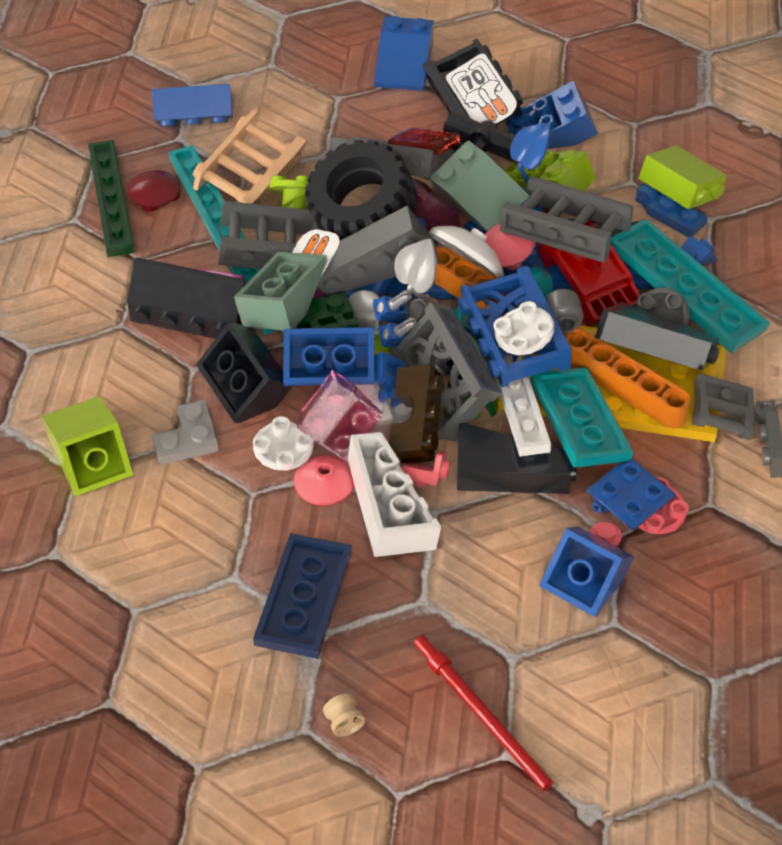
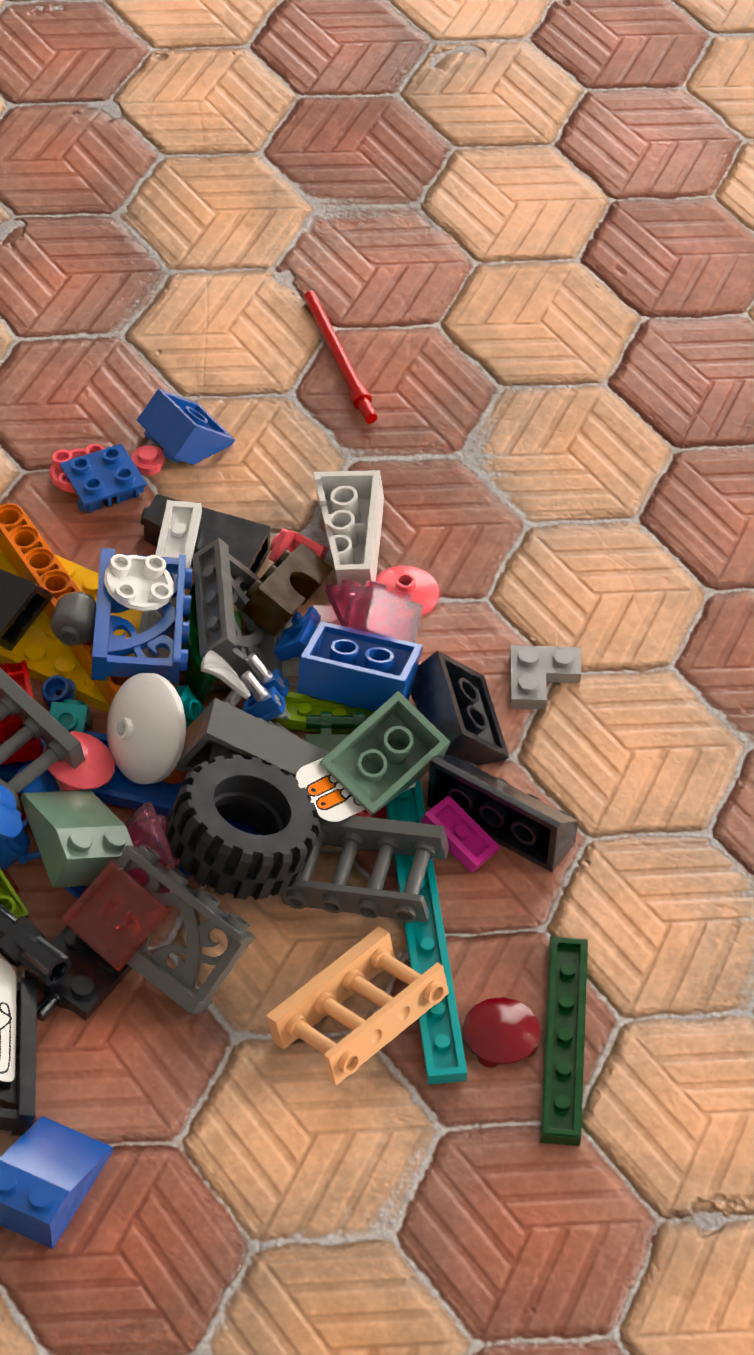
camera: 165 degrees left, 0 degrees up
lime slope [42,396,133,497] -> none
blue slope [152,84,233,127] -> none
white dish [253,416,314,471] -> none
dark blue plate [253,533,352,659] -> none
lime plate [269,175,309,210] -> none
tan wheel [323,693,365,737] -> none
teal plate [530,367,634,468] -> none

